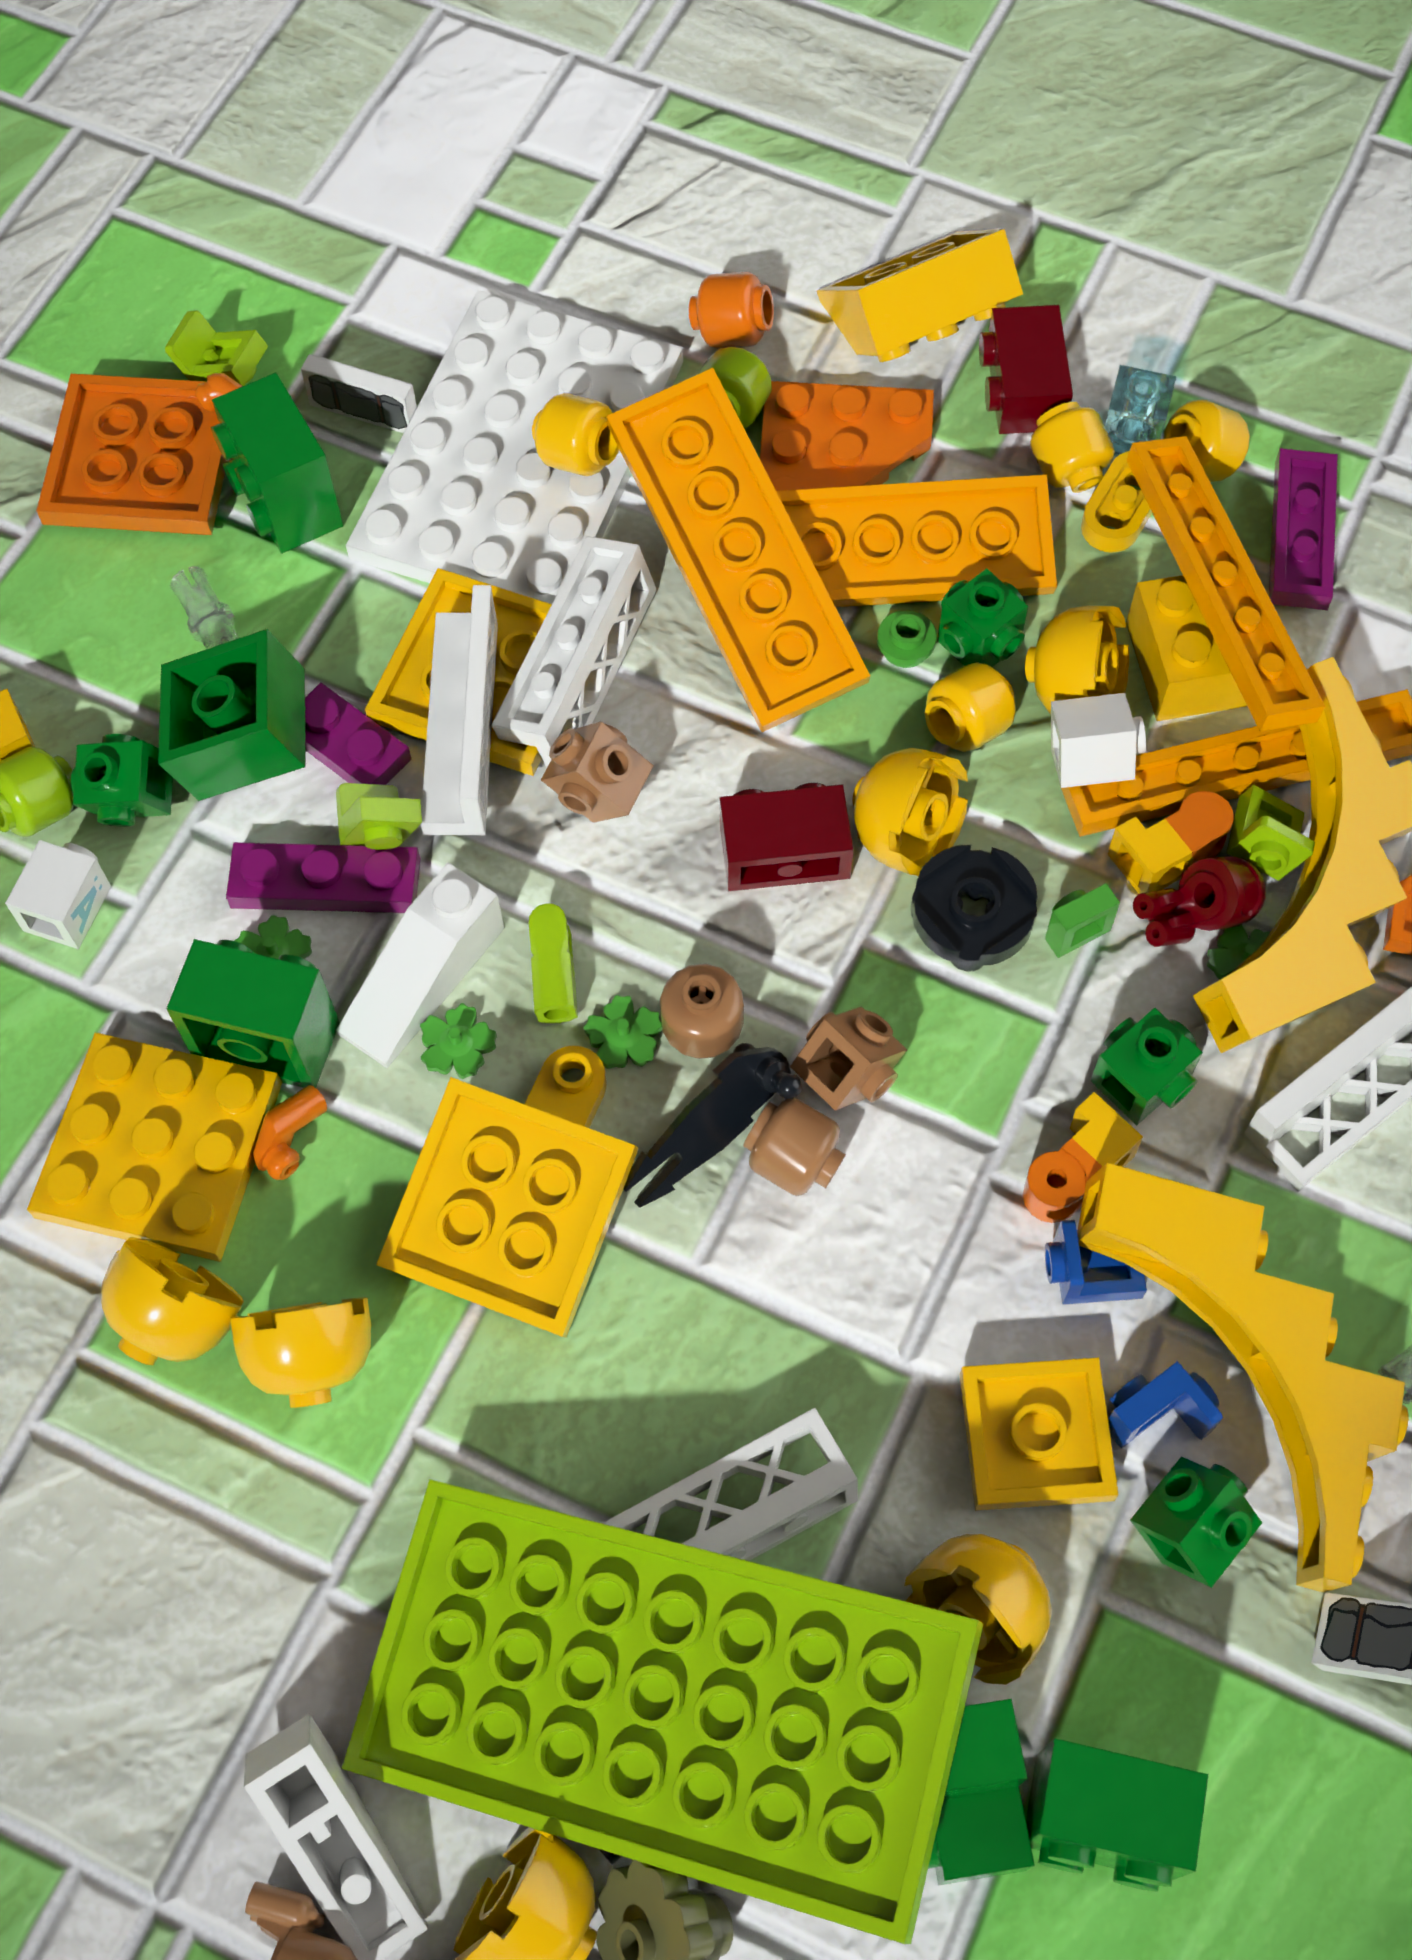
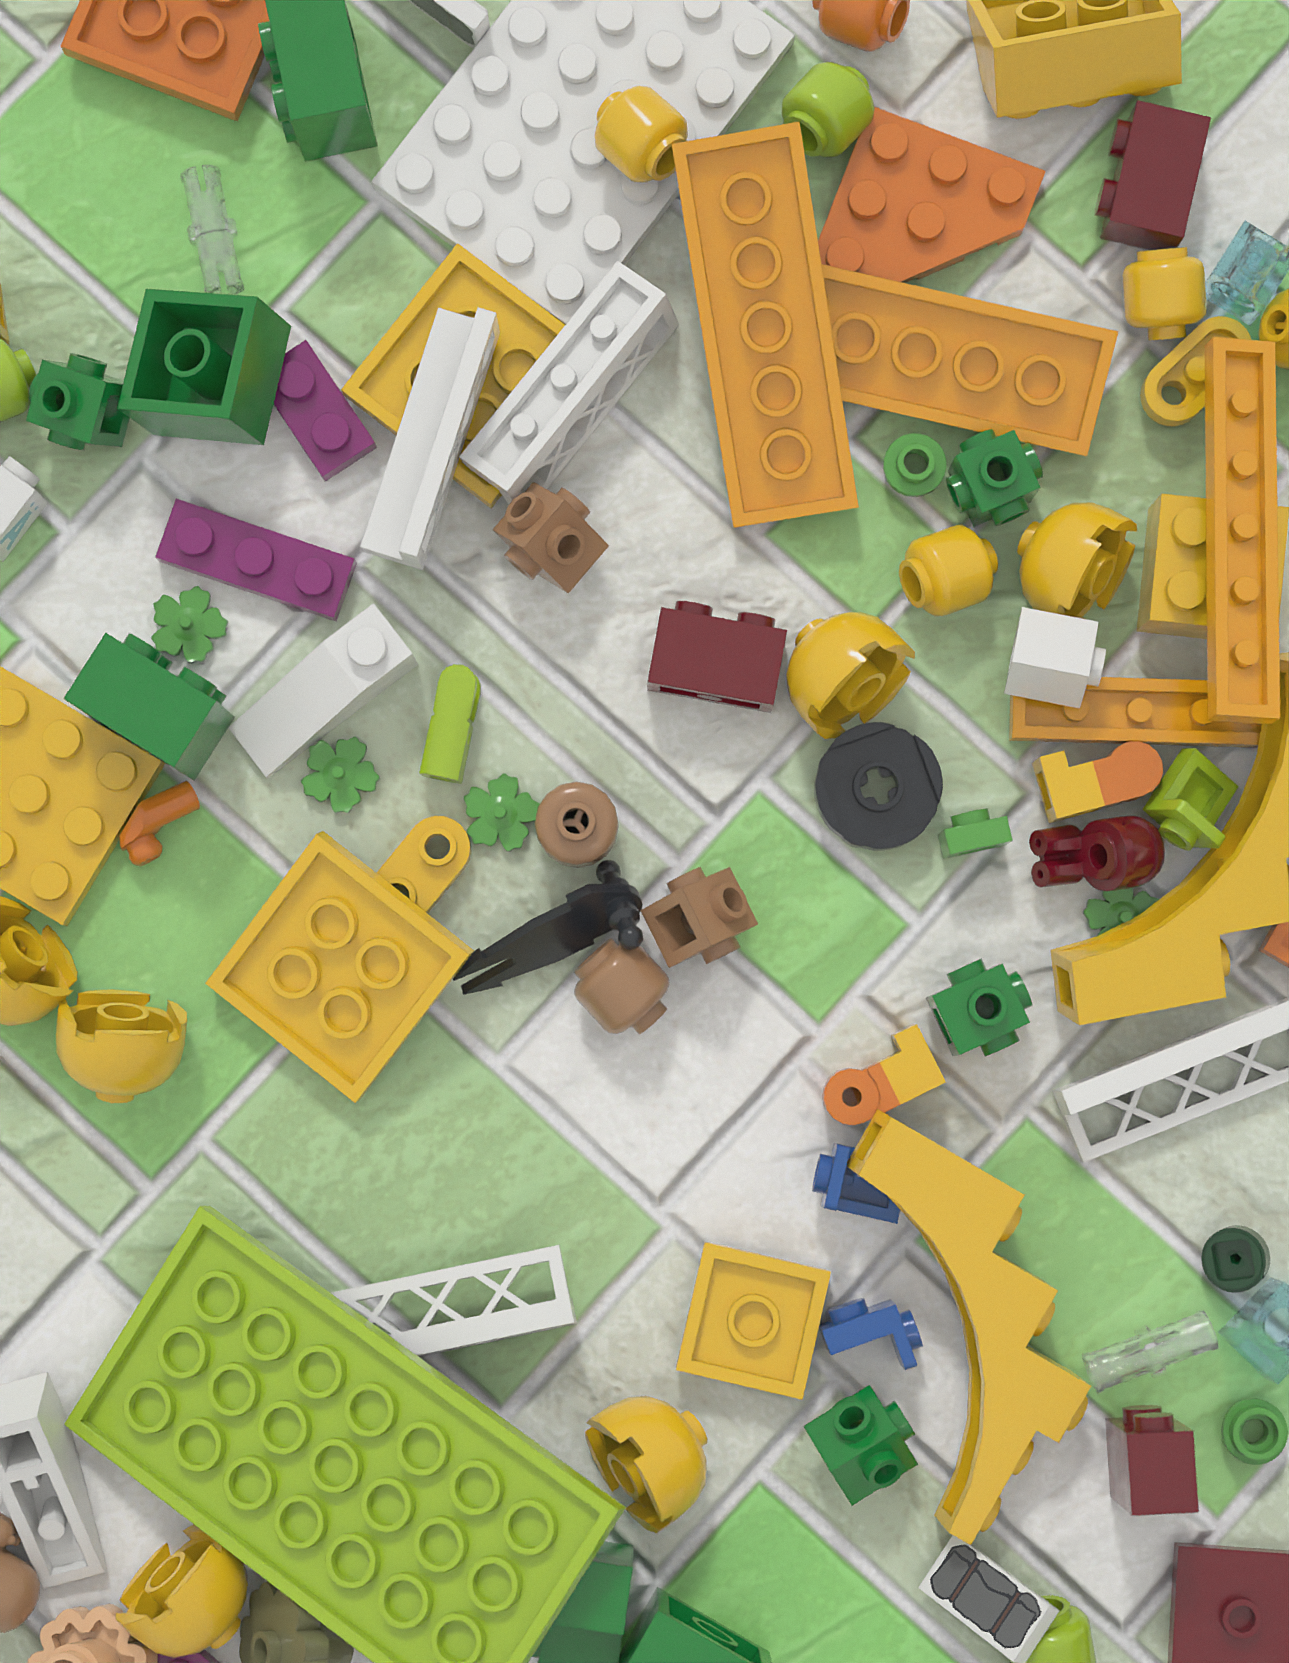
camera: 15 degrees right, 20 degrees up
lime bracket [336,783,422,850] -> none

